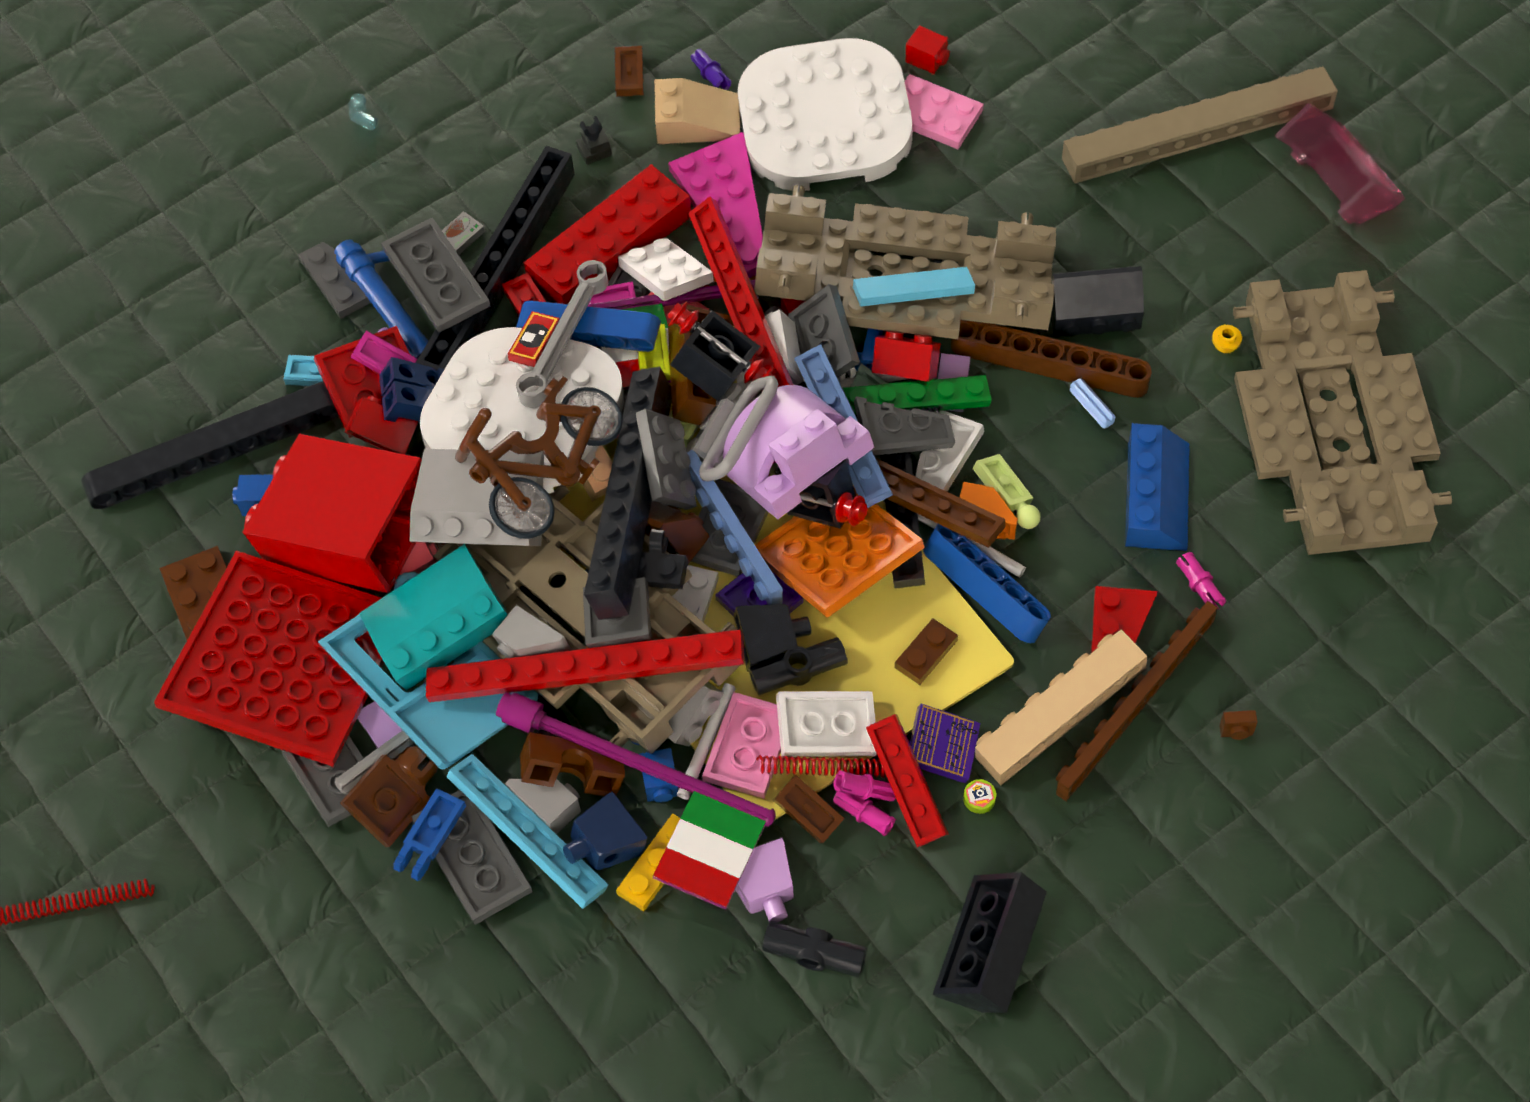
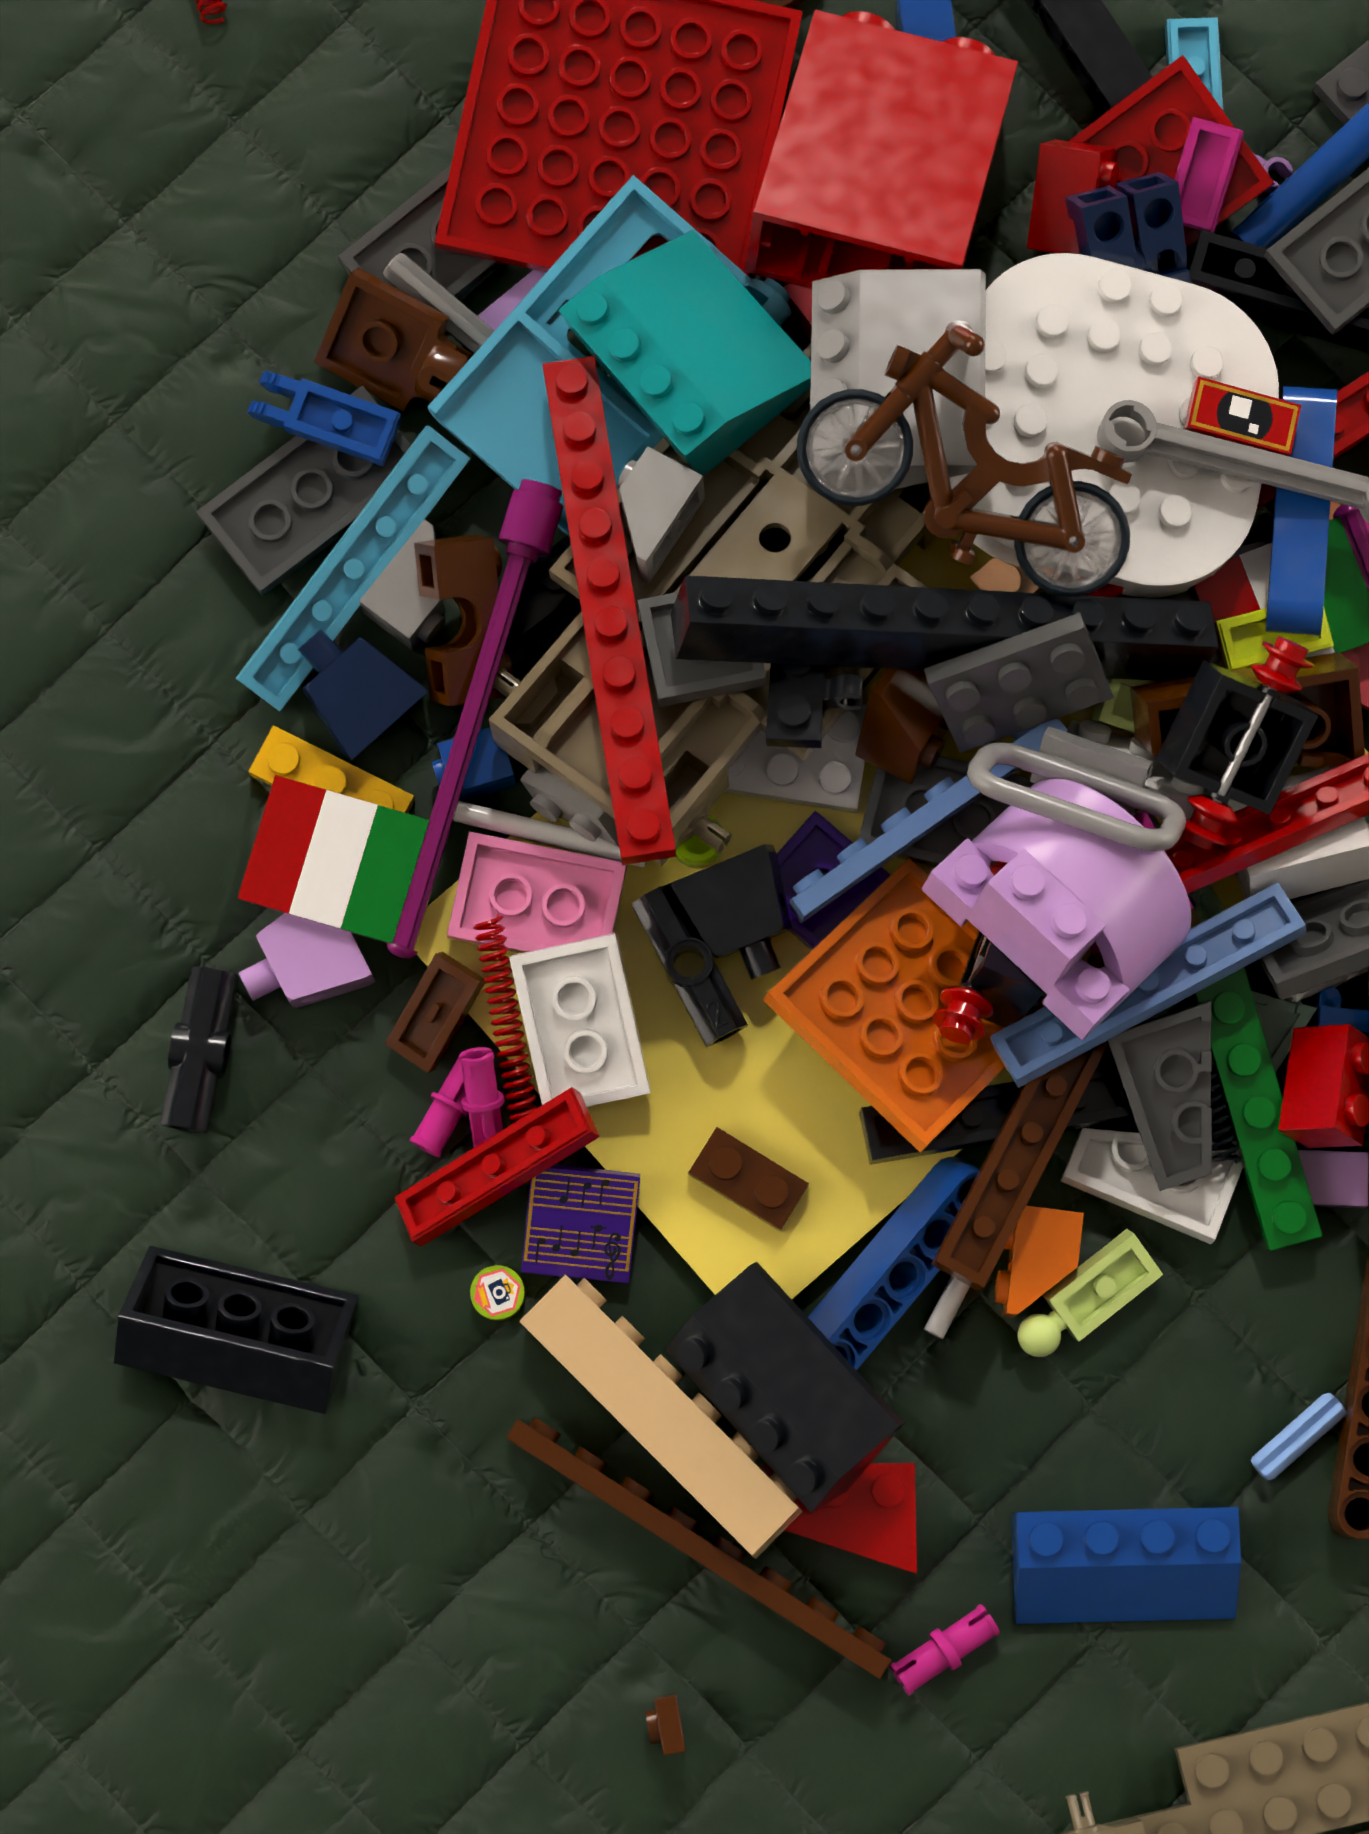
camera: 80 degrees right, 20 degrees up
none -> black slope [665,1262,904,1513]

